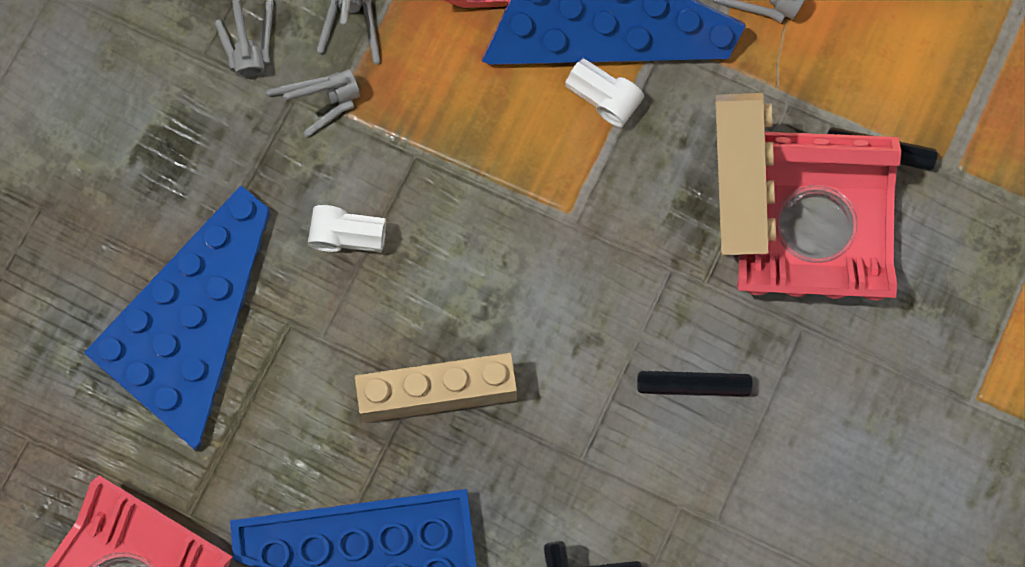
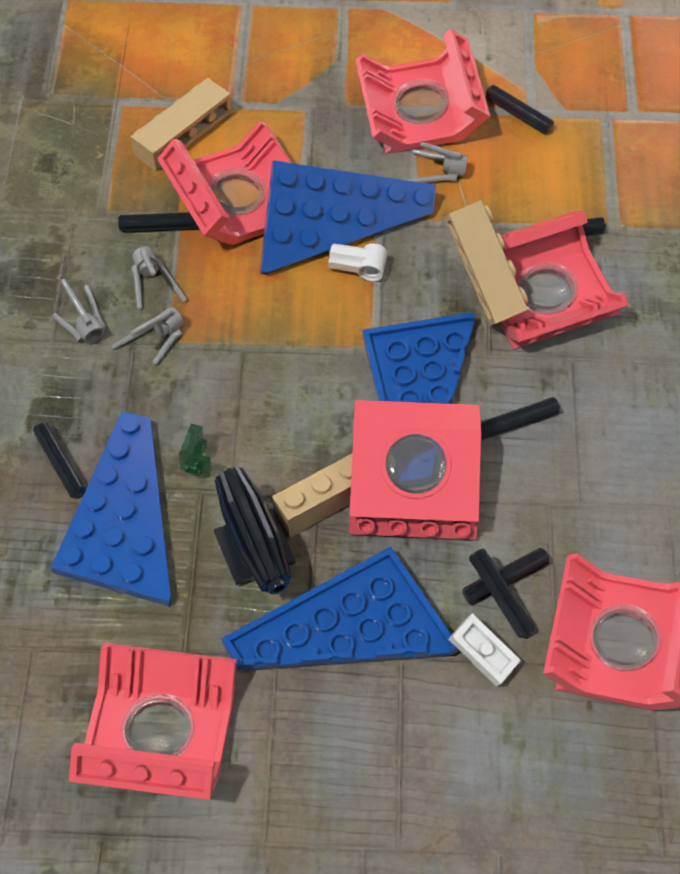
camera: 25 degrees left, 15 degrees down
white piece [307,205,386,253] -> none
none -> black axle [33,422,86,498]
none -> clear green bracket [179,424,212,477]
none -> black plate [213,467,296,595]
none -> coral panel [349,400,481,540]
none -> blue wing [362,312,475,487]

